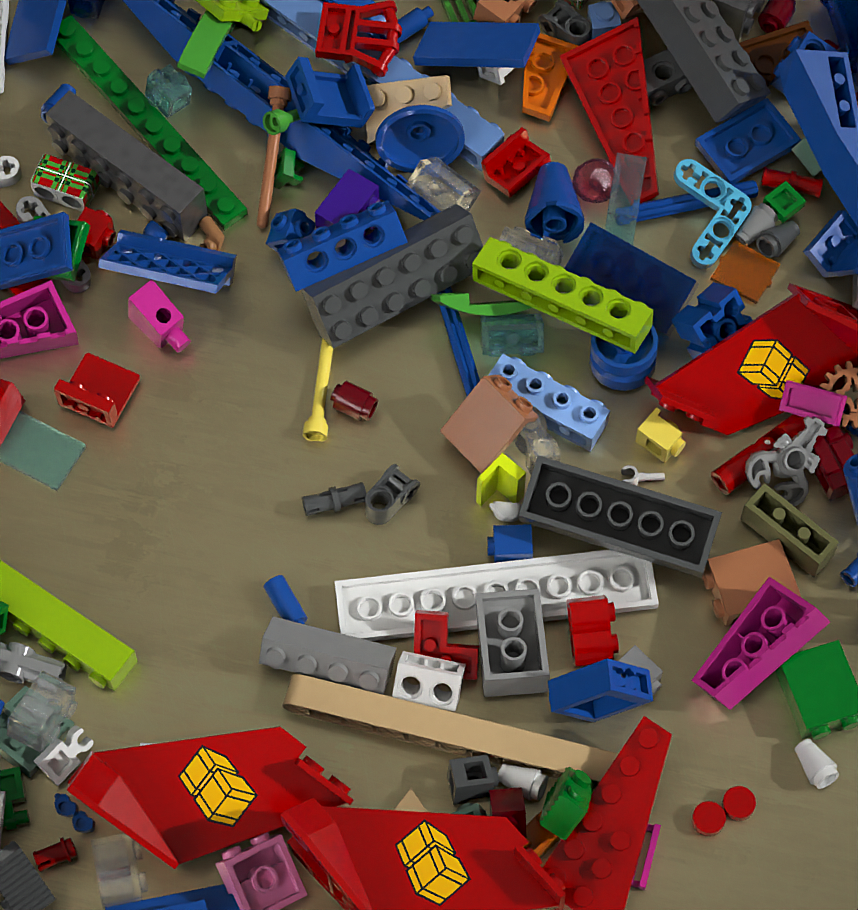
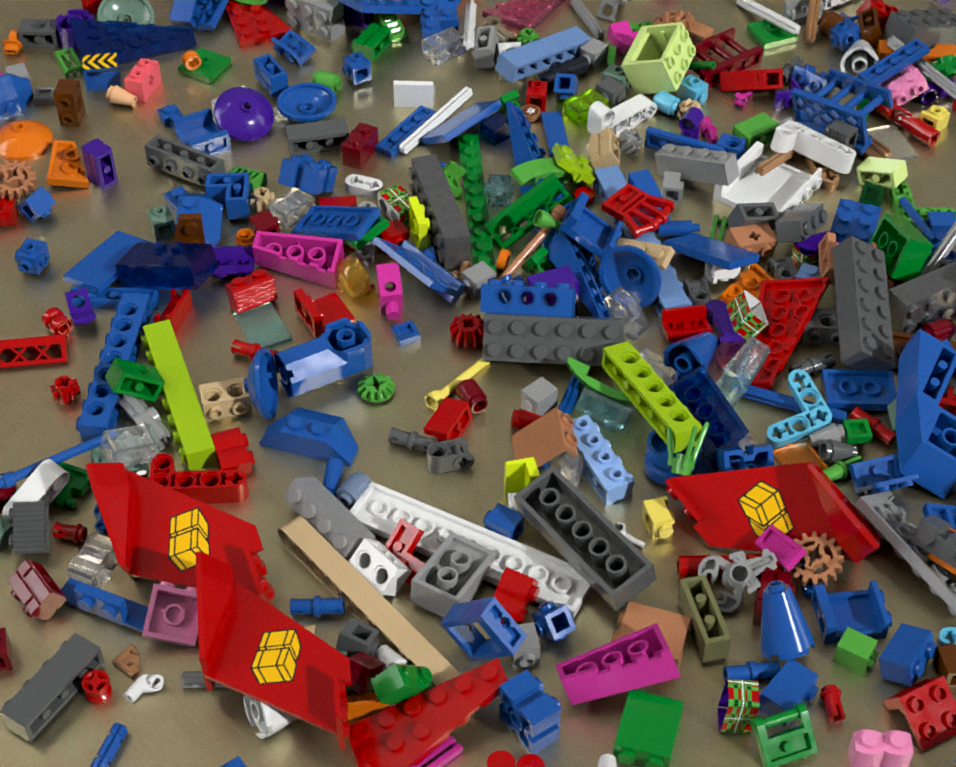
camera: 35 degrees right, 20 degrees down
none -> red beam [149,453,249,504]
none -> tan brick [198,377,252,421]
none -> red brick [210,427,255,474]
none -> red pin [231,339,278,361]
none -> blue dish [244,348,278,419]
none -> blue wedge [259,407,359,467]
none -> blue brick [273,318,373,398]
none -> blue pin [290,596,345,617]
none -> clear yellow cylinder [335,253,377,298]
none -> sand blue brick [336,472,371,508]
none -> bright green gear [358,372,395,403]
none -> blue tile [391,320,421,346]
none -> neon yellow plate [408,196,431,251]
none -> red hinge [423,397,473,442]
none -> bright green bracket [443,161,466,198]
none -> red gear [449,313,484,350]
none -> light grey brick [462,261,496,300]
none -> green fence [484,173,573,249]
none -> orange tile [496,248,511,271]
none -> blue brick [499,669,561,754]
none -> red cone [510,408,542,432]
none -> light grey brick [521,377,558,416]
none -> blue brick [531,601,577,642]
none -> red tile [574,187,595,206]
none -> bright green plant [667,422,709,476]
none -> dark grey piece [682,277,711,307]
none -> dark purple leg [706,300,744,358]
none -> piece [726,290,769,342]
none -> dark grey pin [788,352,836,380]
none -> bright green axle [823,456,863,482]

